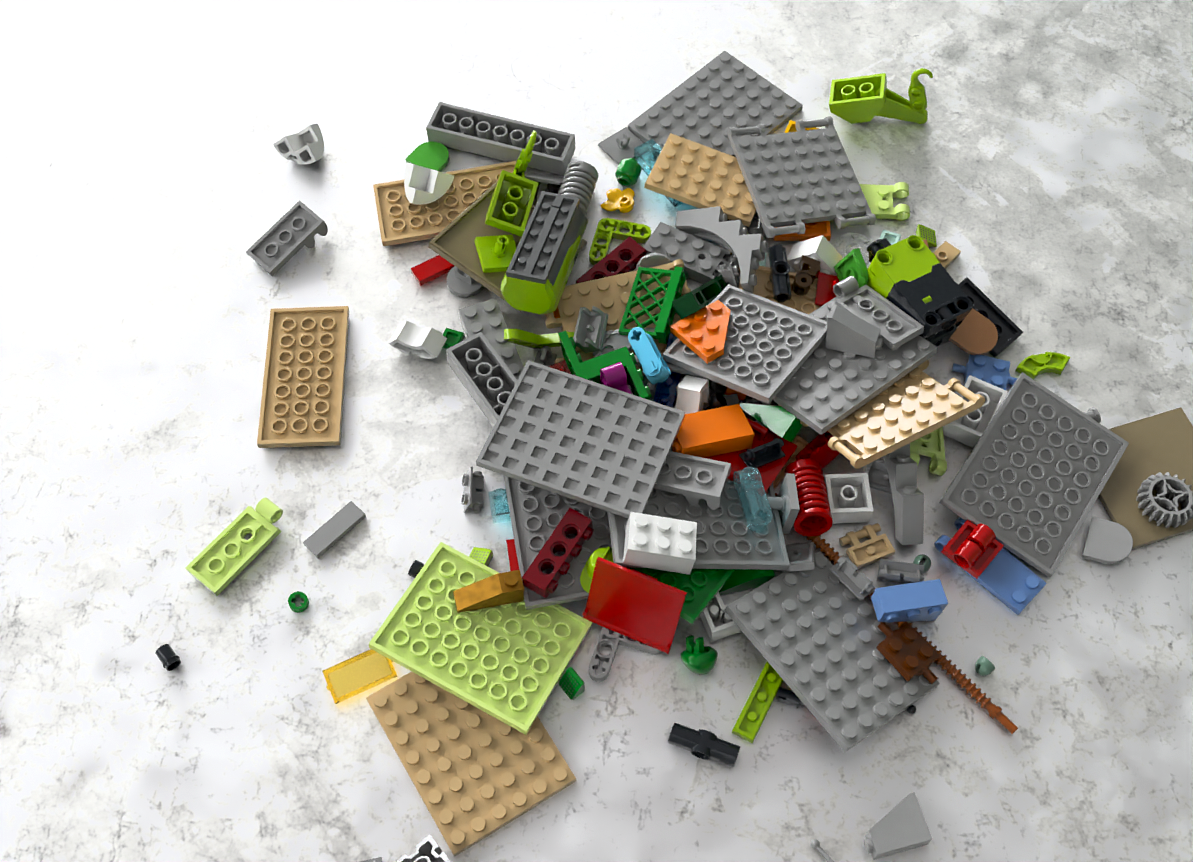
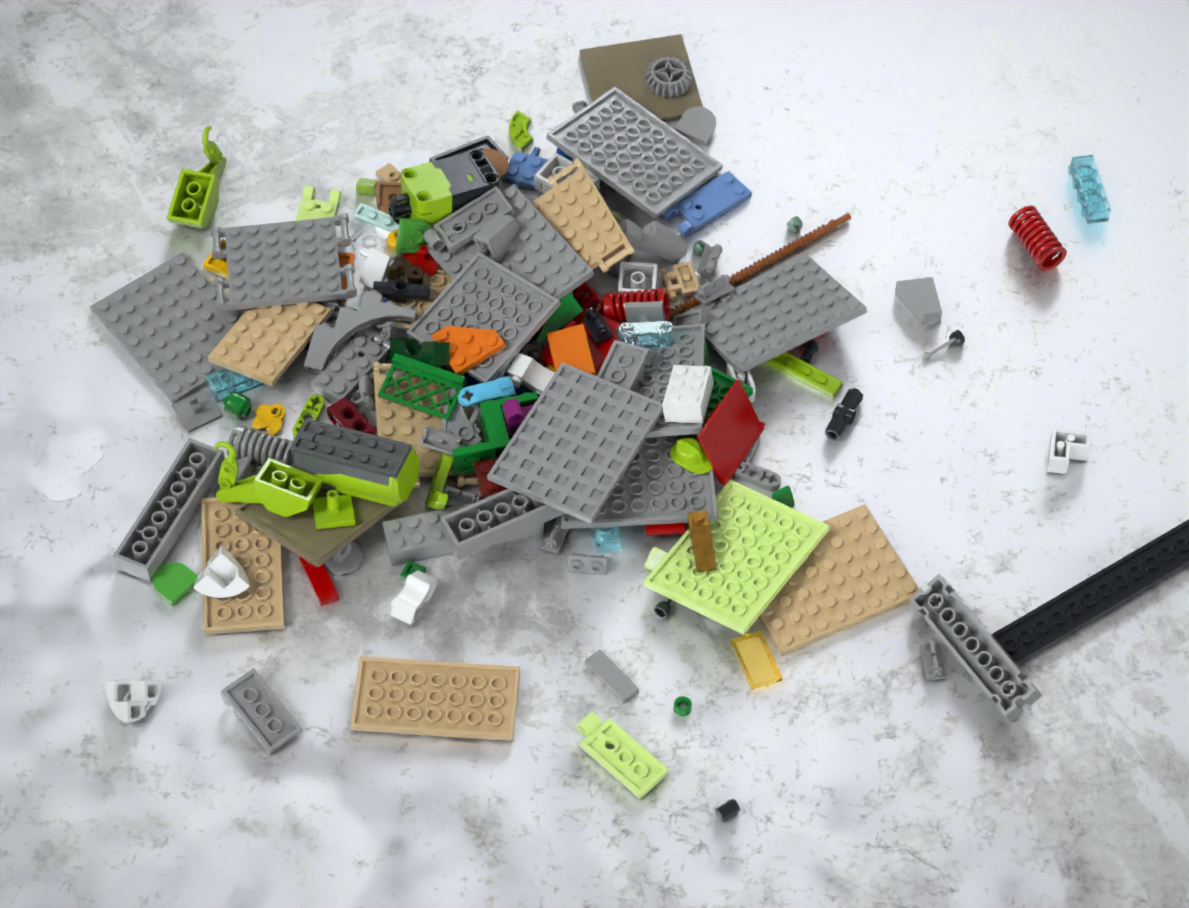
camera: 85 degrees left, 5 degrees down
dark red brick [522,508,594,598] -> none
green piece [680,635,718,675] -> none
medium blue wedge [871,579,948,623] -> none
reddish brown plate [876,622,940,685] -> none
red plate [941,519,1004,579] -> none

